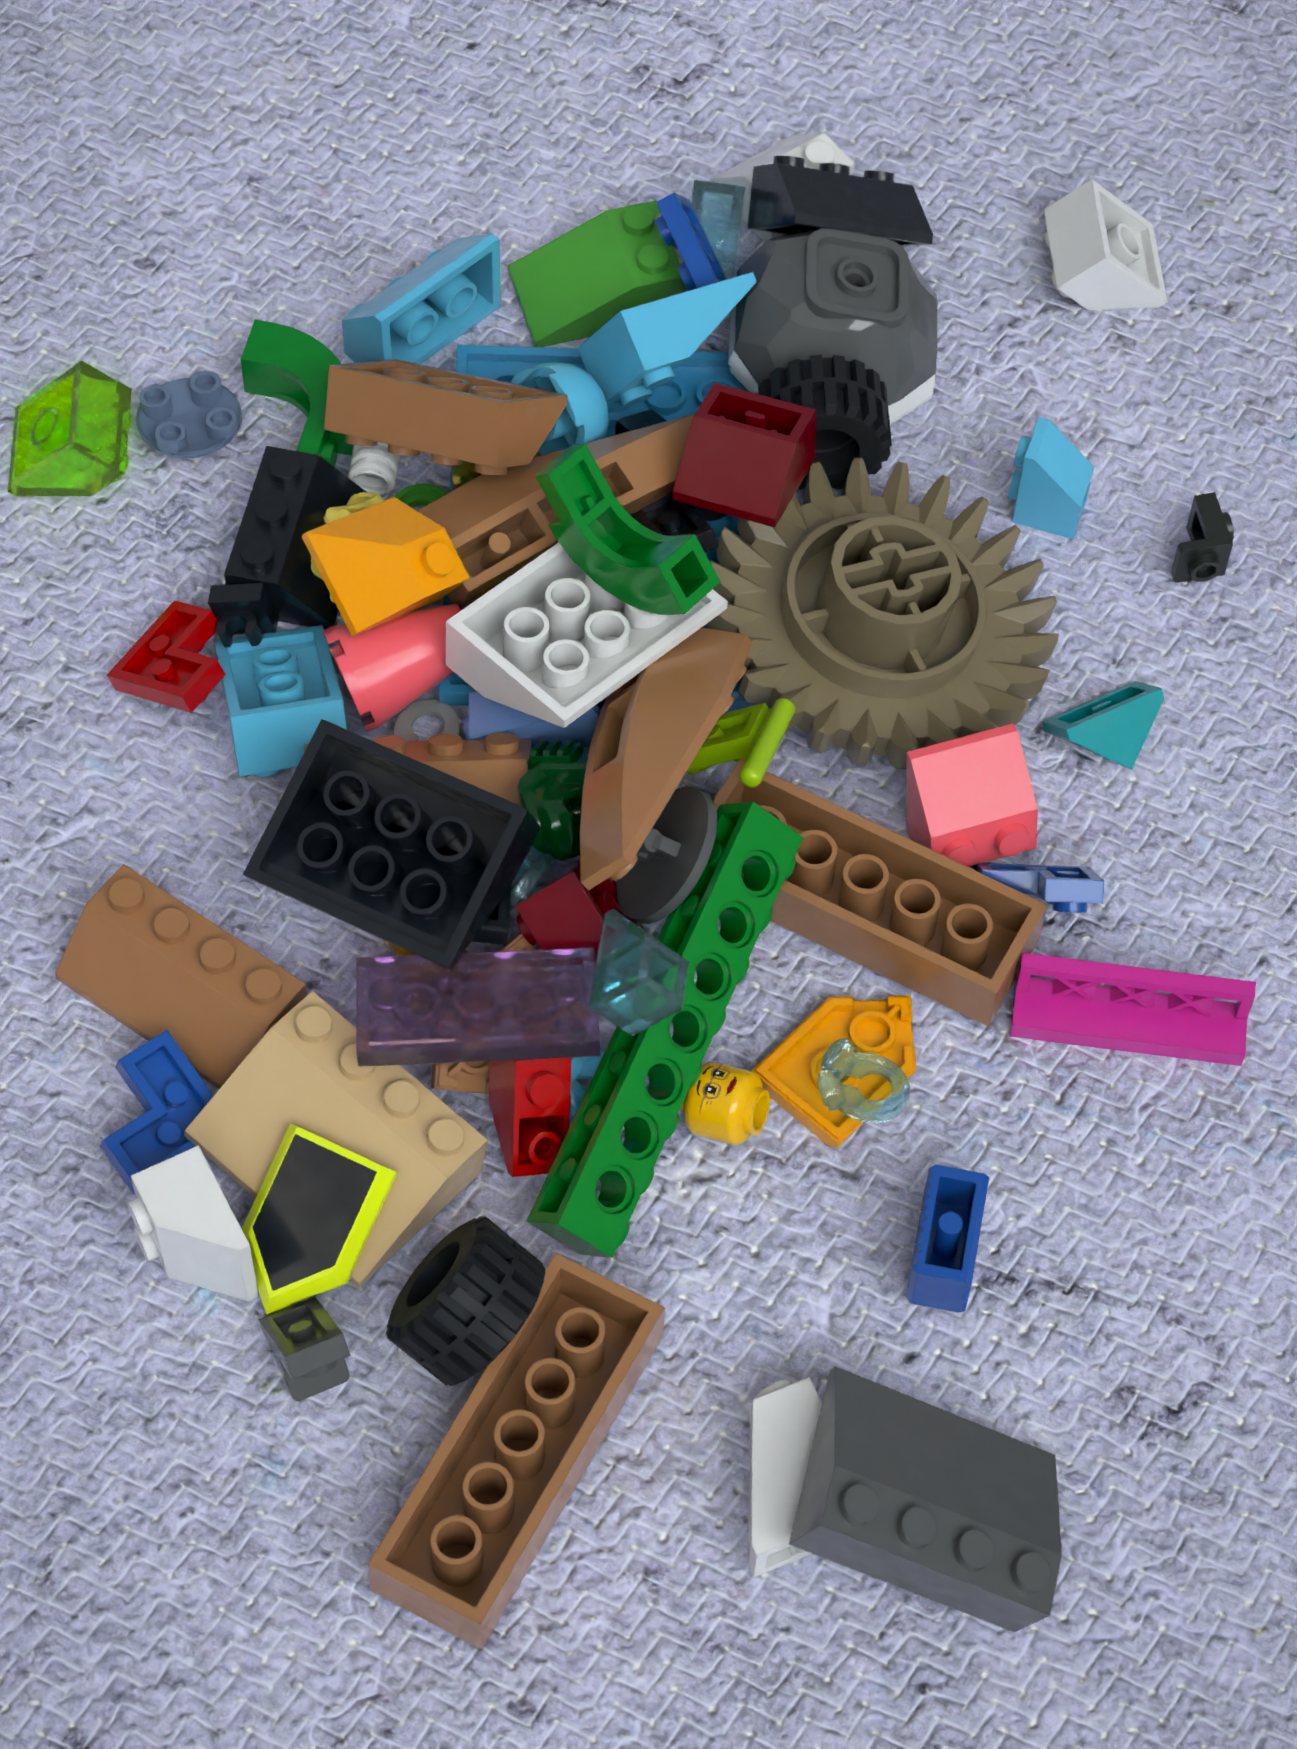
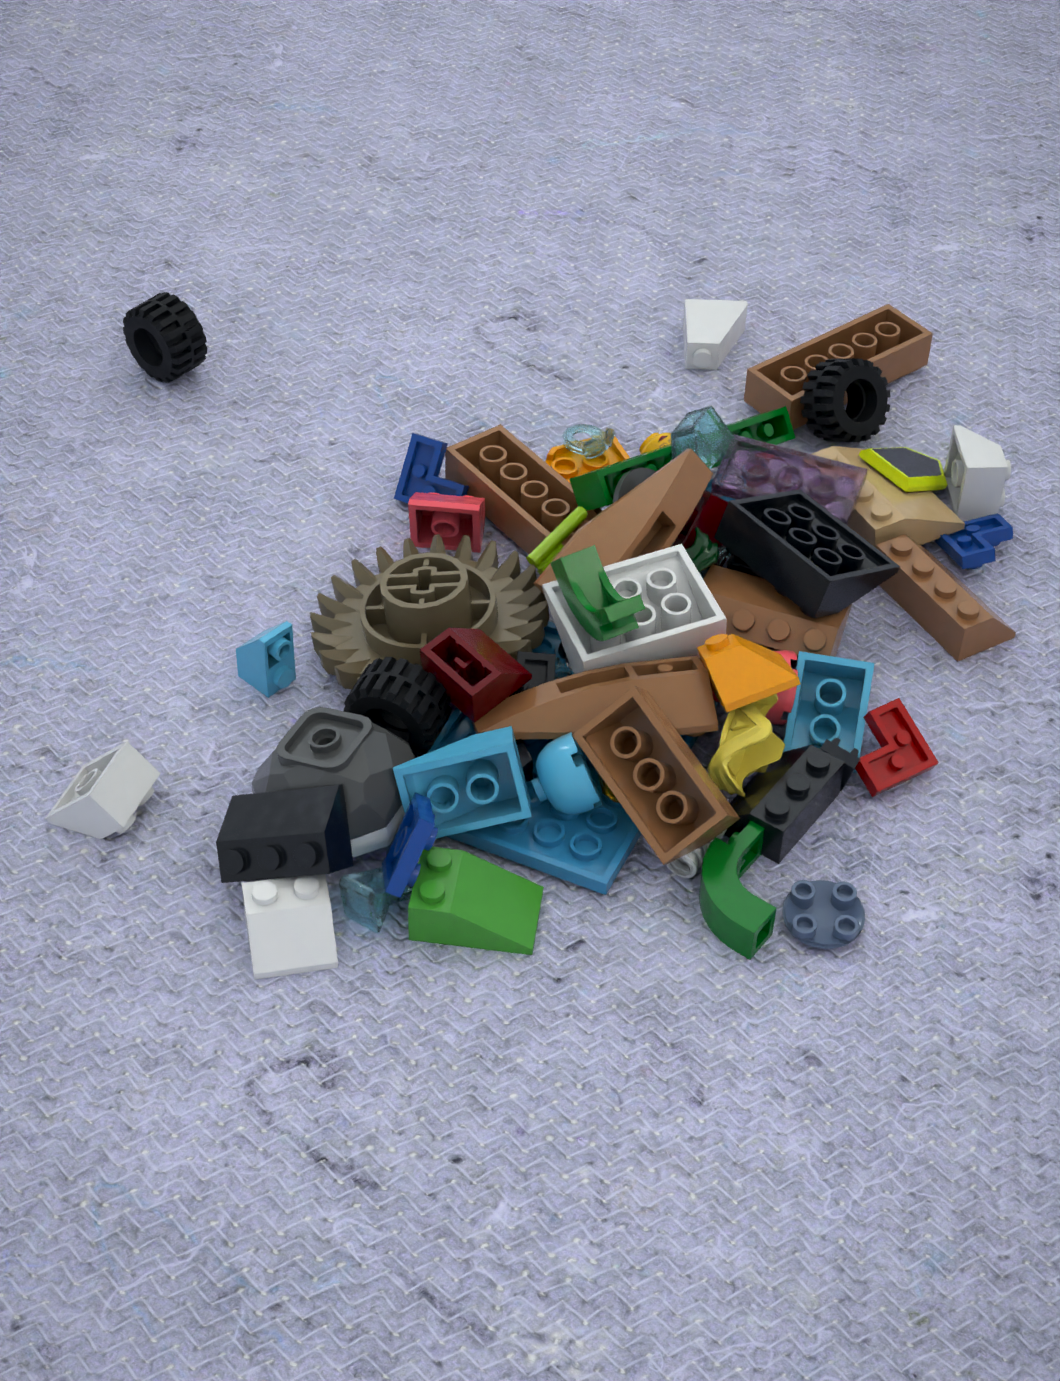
camera: 155 degrees left, 15 degrees down
clear neon green slope [8,360,132,496] -> none
dark grey slope [258,1297,350,1401] -> none
medium azure slope [342,233,501,364] -> none
dark grey slope [789,1366,1062,1633] -> none
blue brick [906,1164,989,1313] -> none
dark pink fence [1010,953,1256,1066] -> none
teal slope [1041,681,1164,770] -> none
pearl dark grey bracket [1171,492,1234,583] -> none

